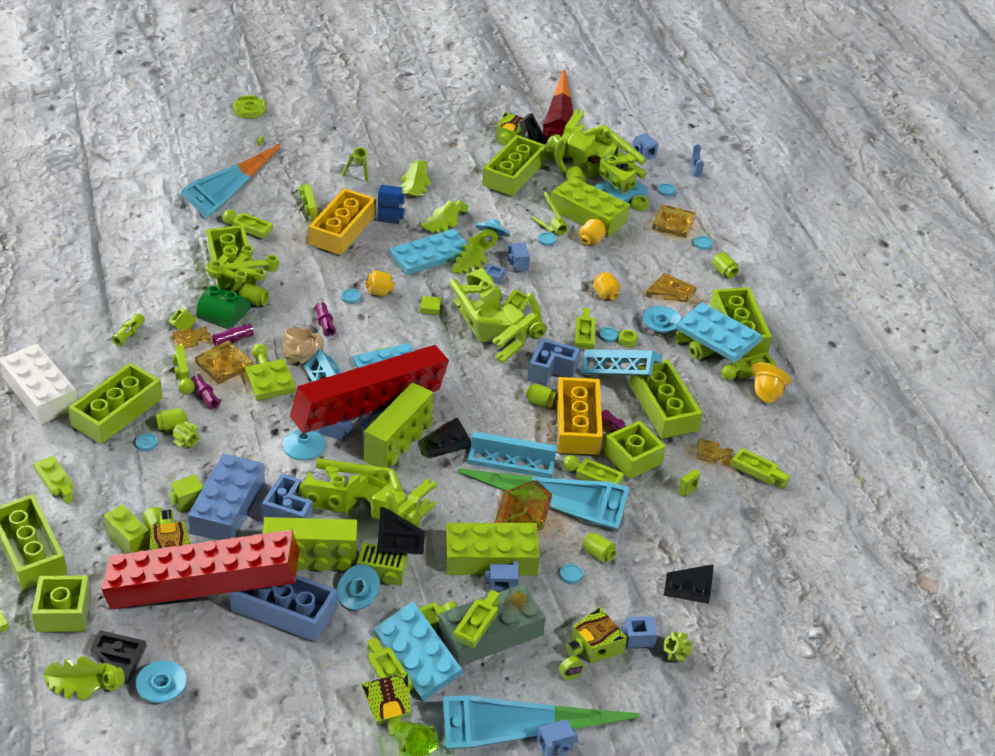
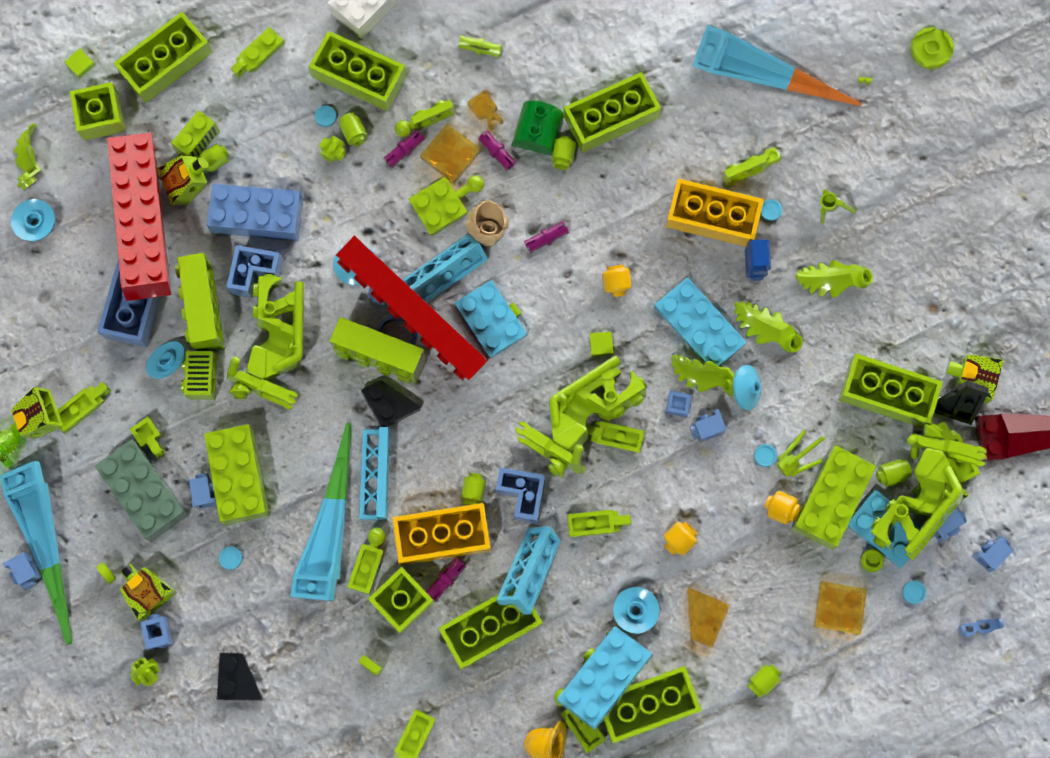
camera: 85 degrees right, 35 degrees up
black wing [90,630,147,684] -> none
lime slope [168,307,197,333] -> none
lime brick [169,474,204,513] -> none
lime plant [206,245,279,283] -> none
lime plate [222,209,274,239] -> none
medium azure piece [342,289,361,304] -> none
medium azure plate [374,601,464,702] -> none
black wing [377,507,425,555] -> none
lime hinge [453,589,500,649] -> none
clear yellow slope [495,479,553,531] -> none
clear yellow piece [510,590,527,608] -> none
lime brick [582,532,617,563] -> none
medium azure piece [599,327,619,343] -> none
lime tile [618,329,638,347] -> none
medium azure piece [694,236,712,250] -> none
clear yellow plate [696,438,733,465] -> none

